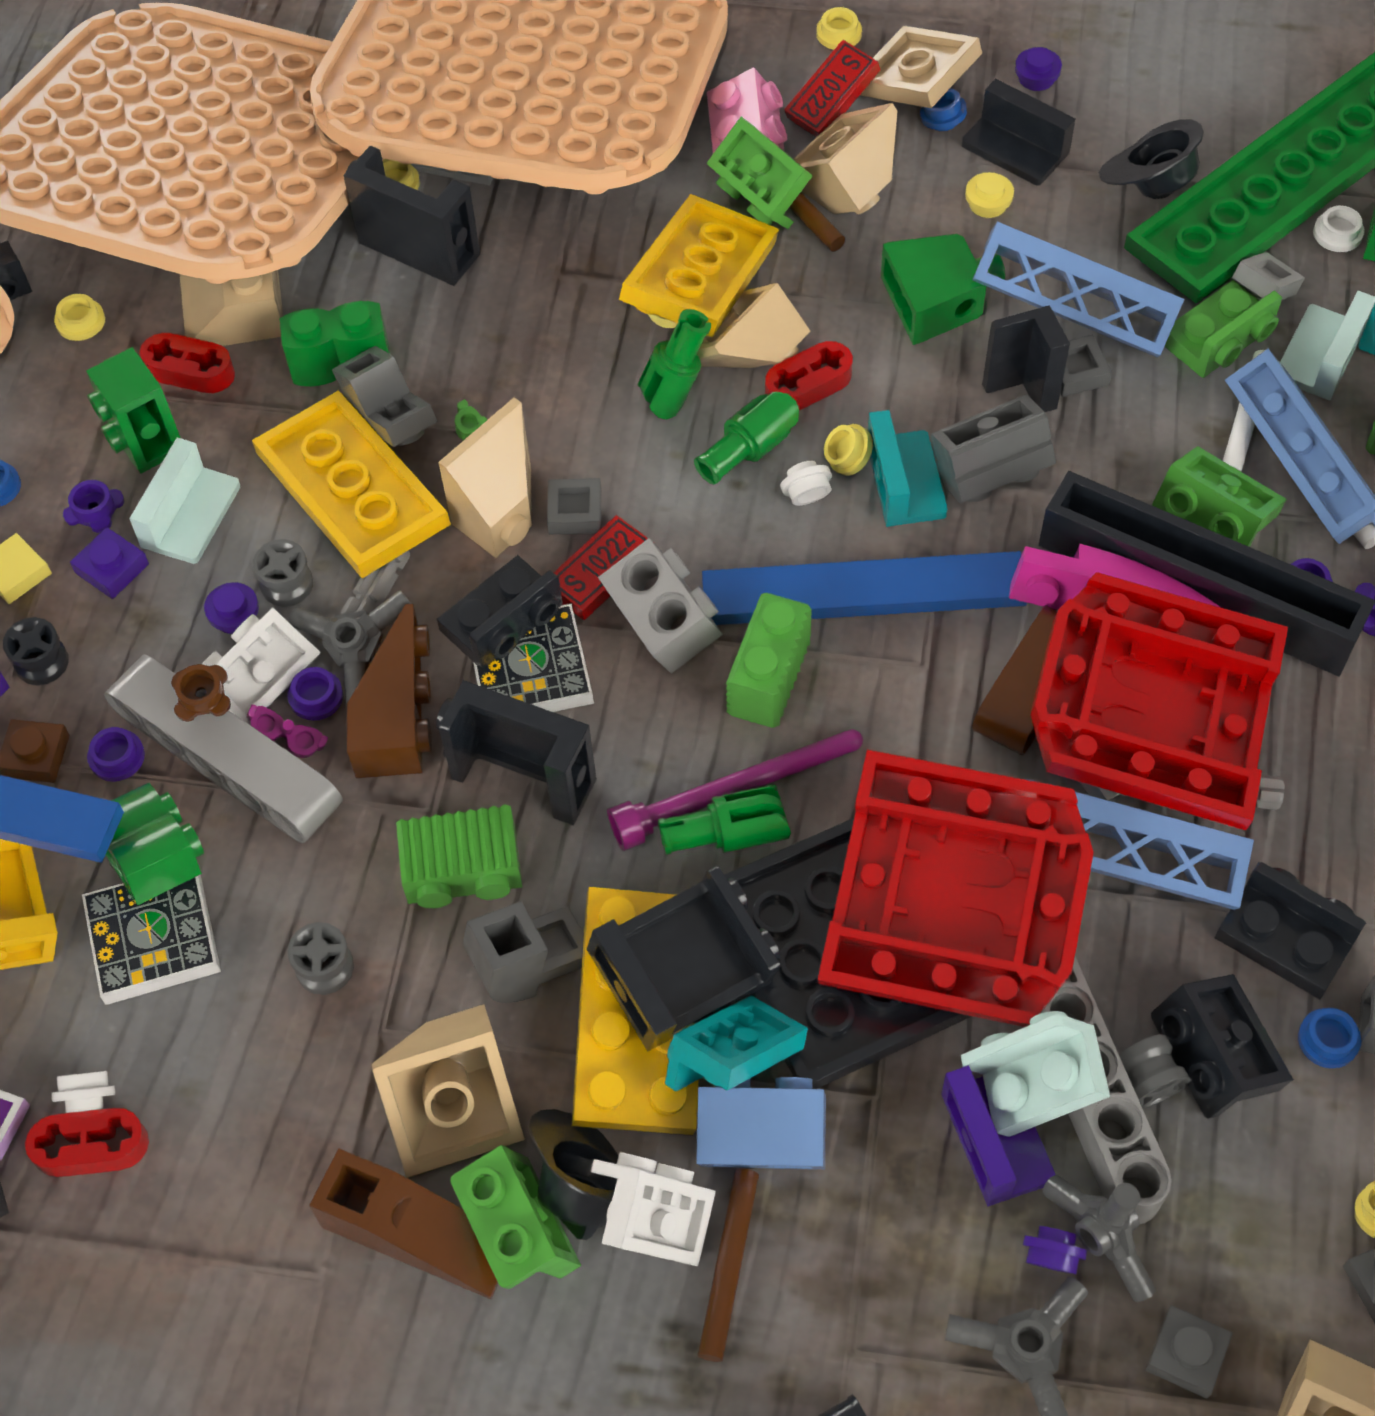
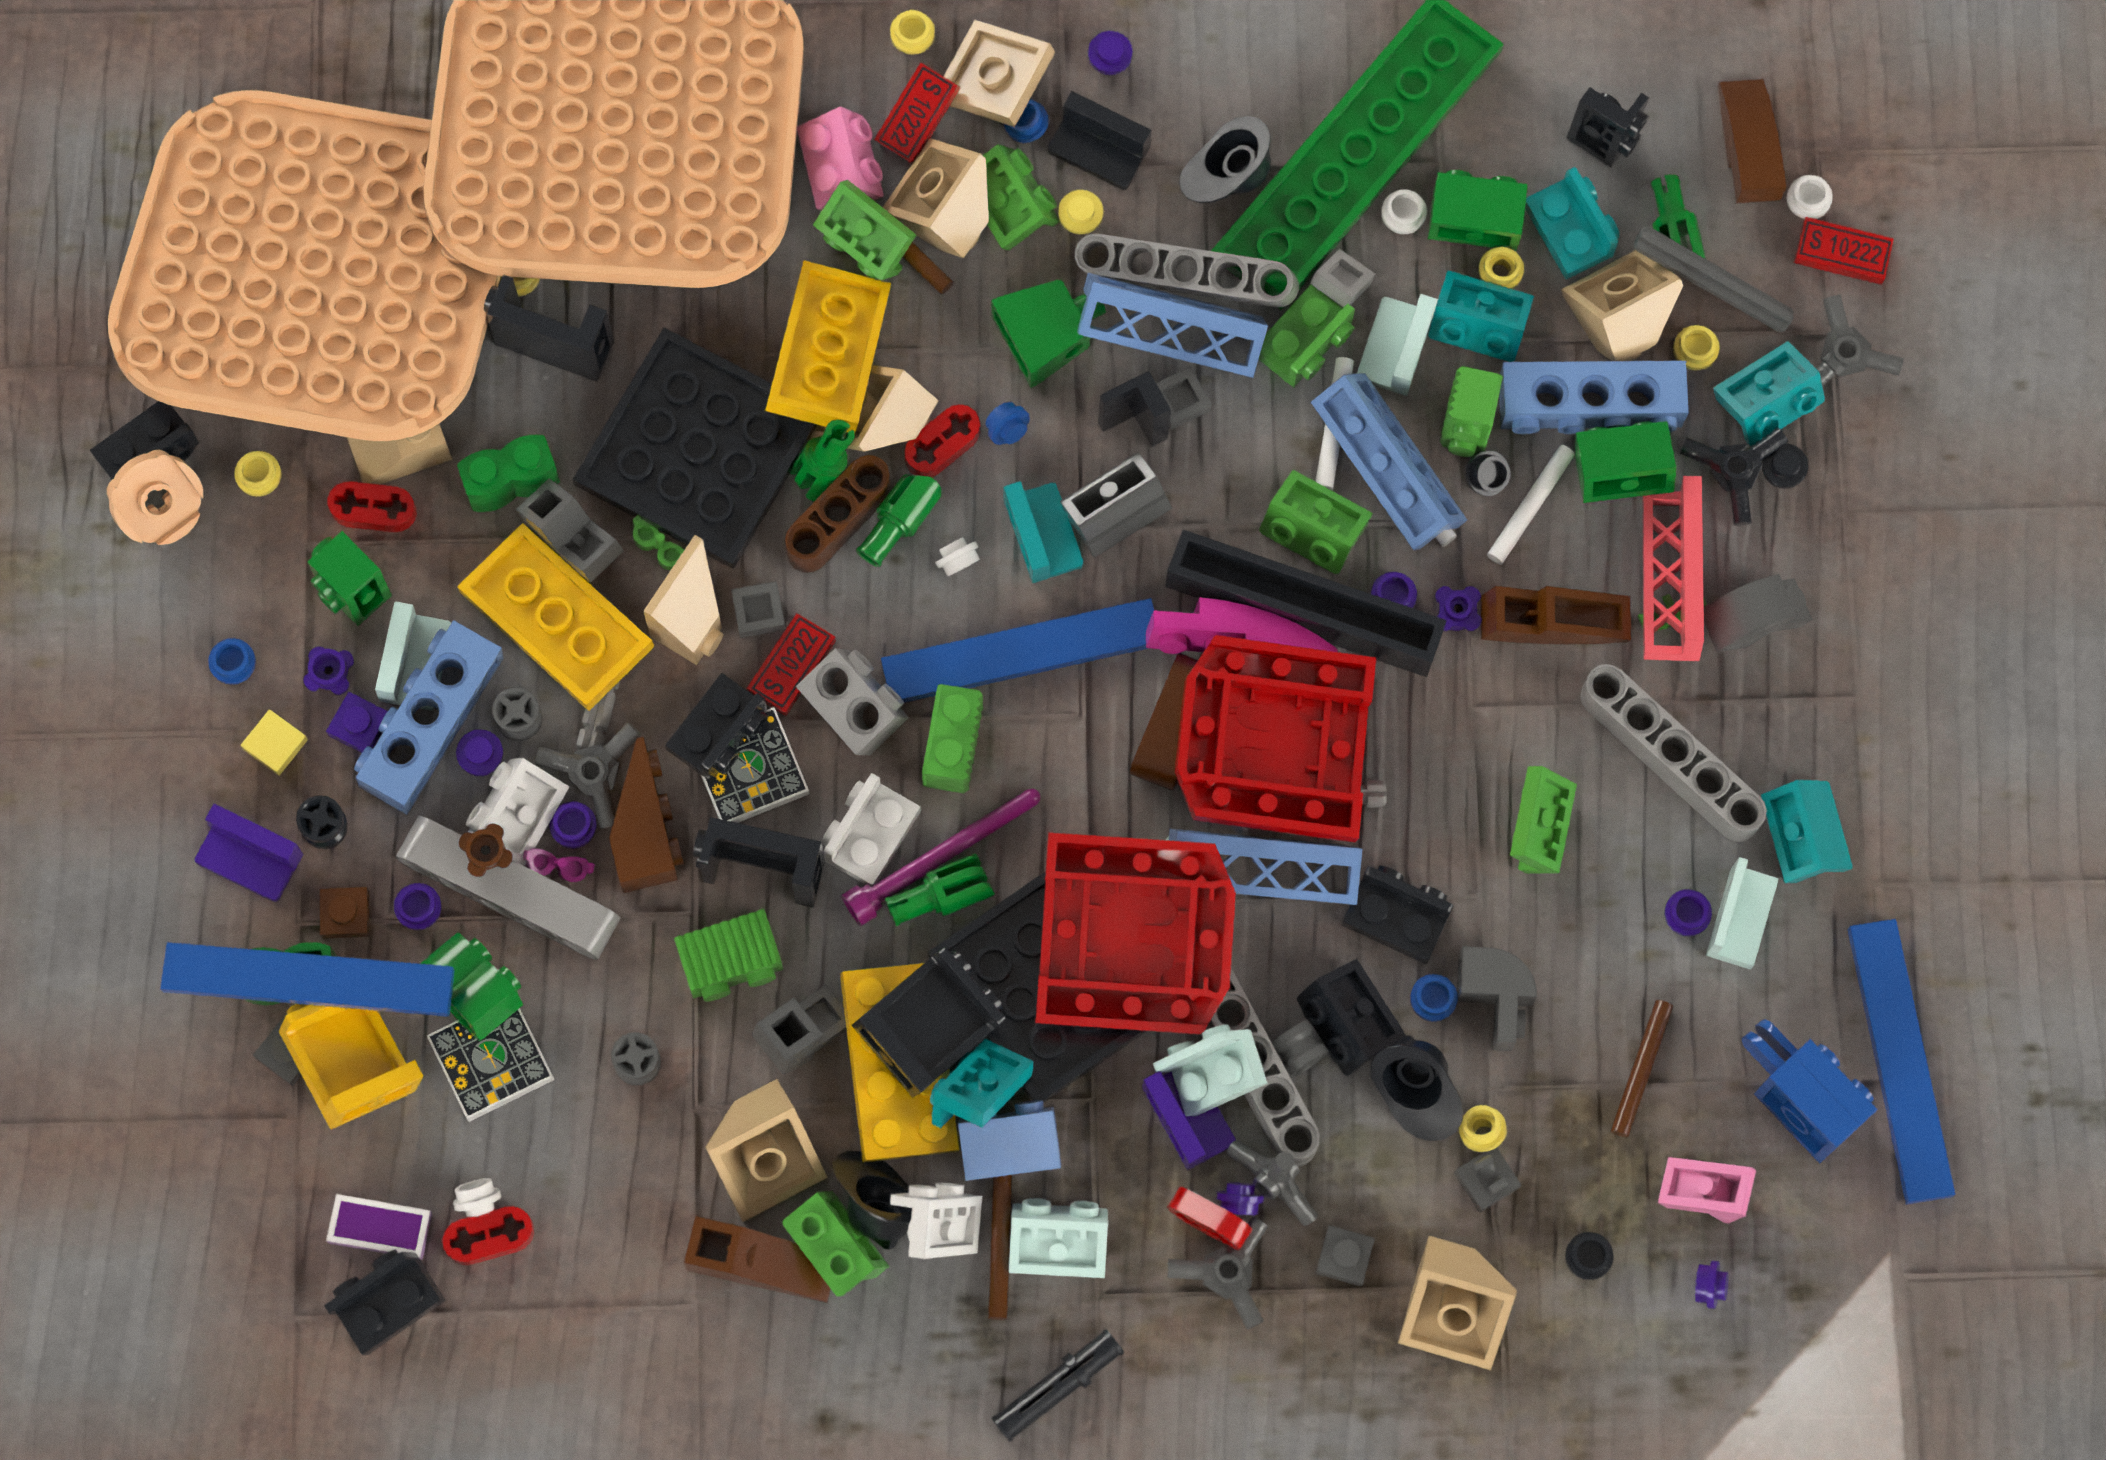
camera: 15 degrees left, 15 degrees up
light yellow plate [824,424,873,476] -> none
none -> medium blue brick [354,620,504,815]
none -> black plate [572,327,817,569]
none -> reddish brown beam [785,455,891,573]
none -> white bracket [821,773,921,887]
none -> bright green bracket [983,144,1060,251]
none -> blue plate [985,402,1030,445]
none -> light aqua bracket [1009,1198,1108,1278]
none -> light grey beam [1075,234,1299,307]
none -> beam [1167,1186,1253,1251]
none -> black piece [1371,1035,1463,1141]

